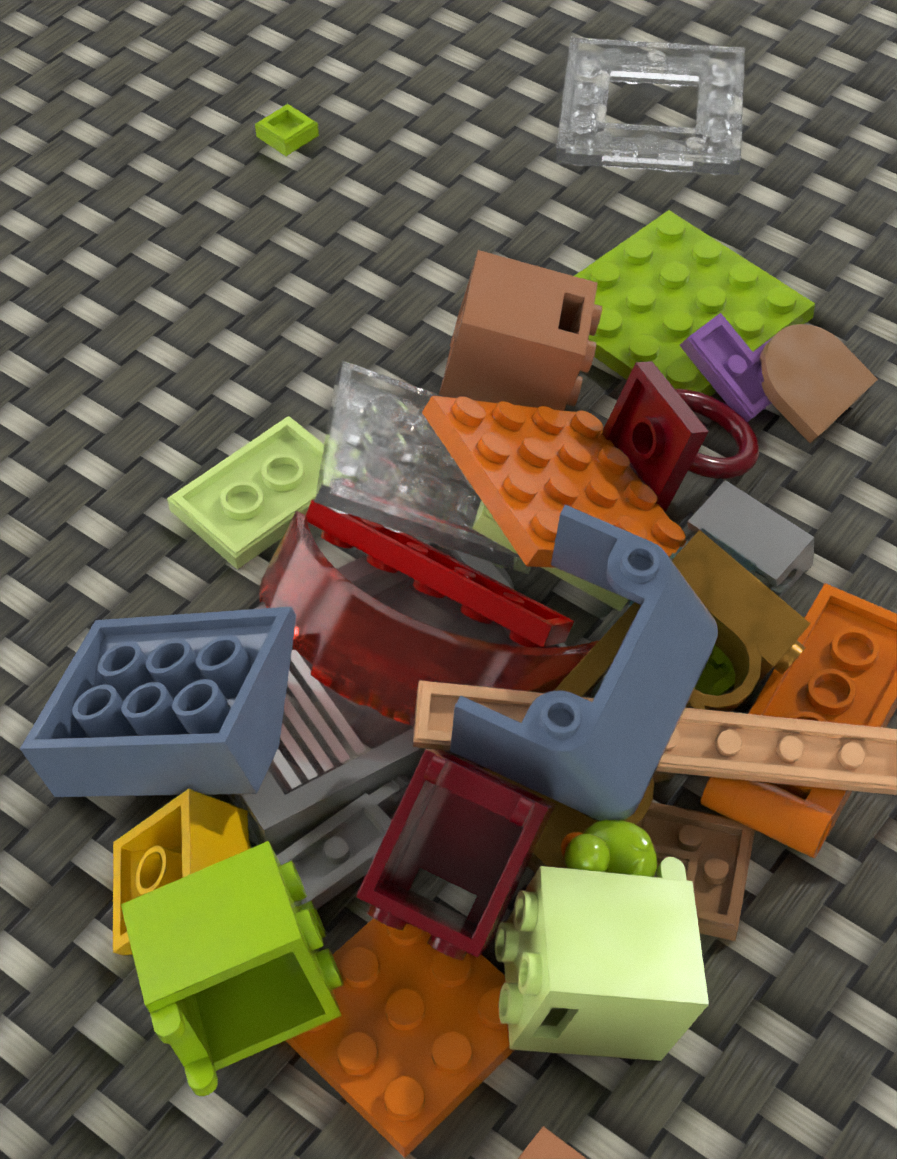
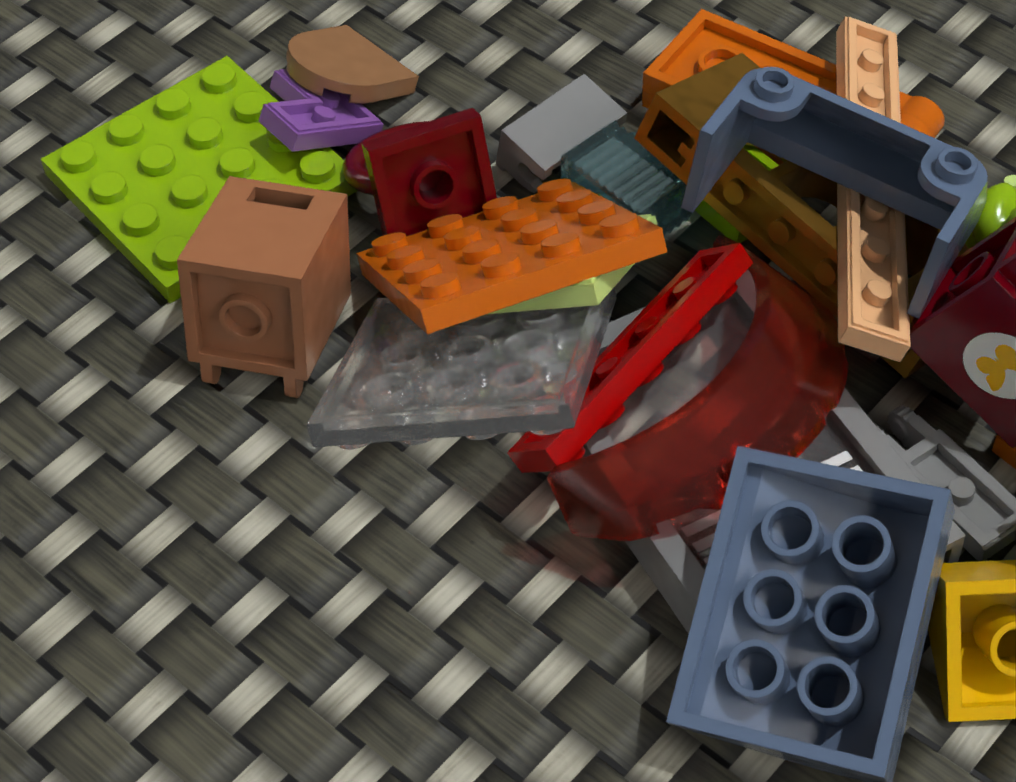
camera: 85 degrees left, 0 degrees up
yellowish green tile [167,416,358,570] -> none

